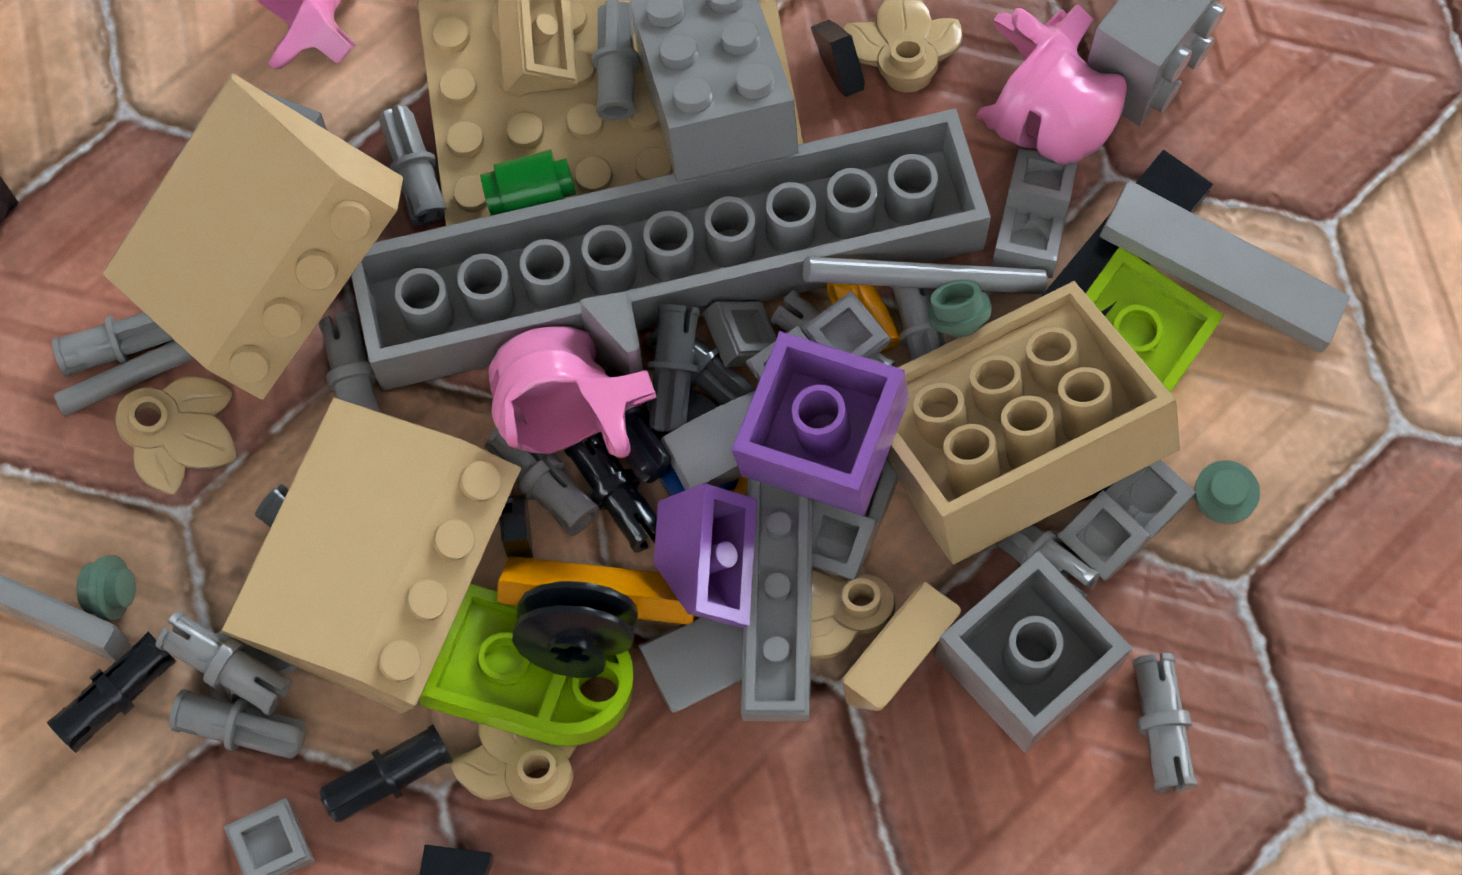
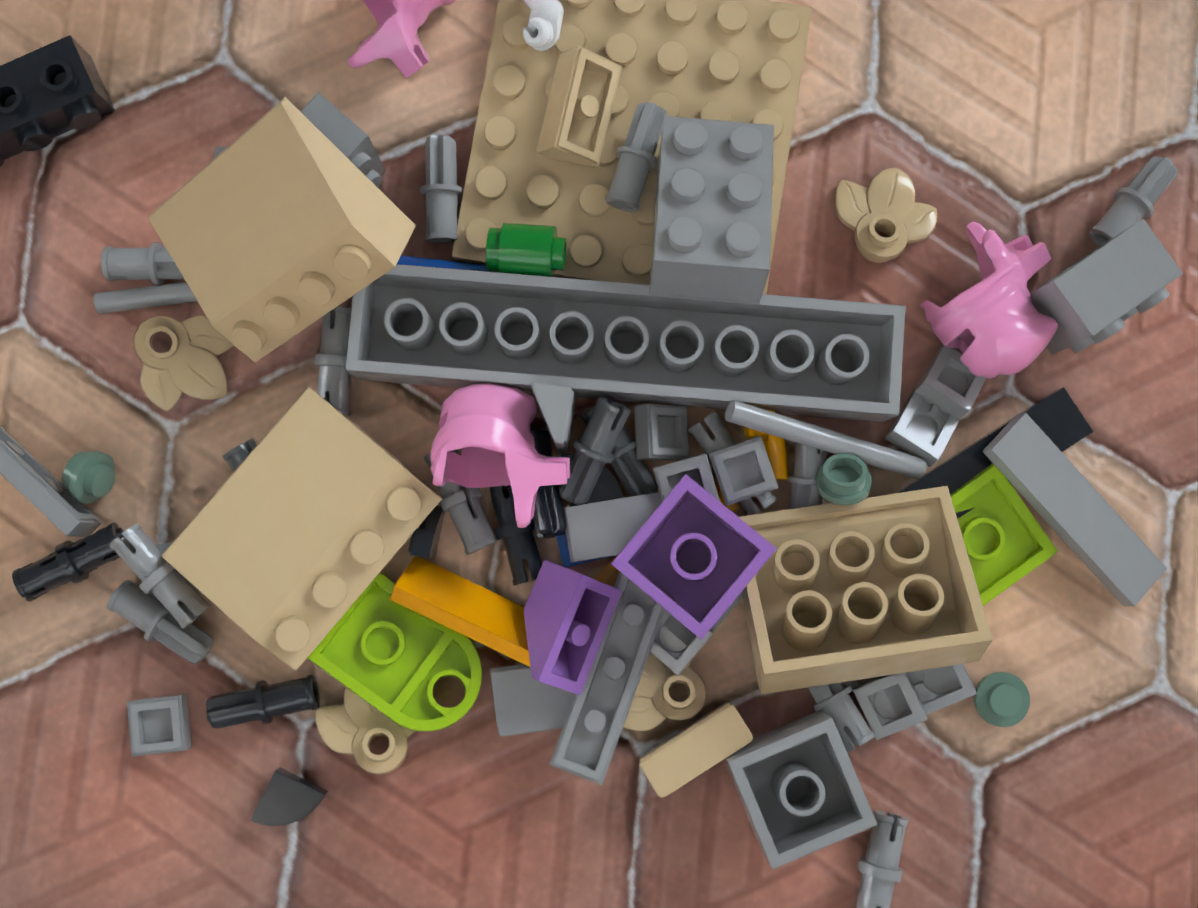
camera: 10 degrees right, 15 degrees up
black piece [512,581,638,678] -> none
black tile [811,19,865,97] -> none

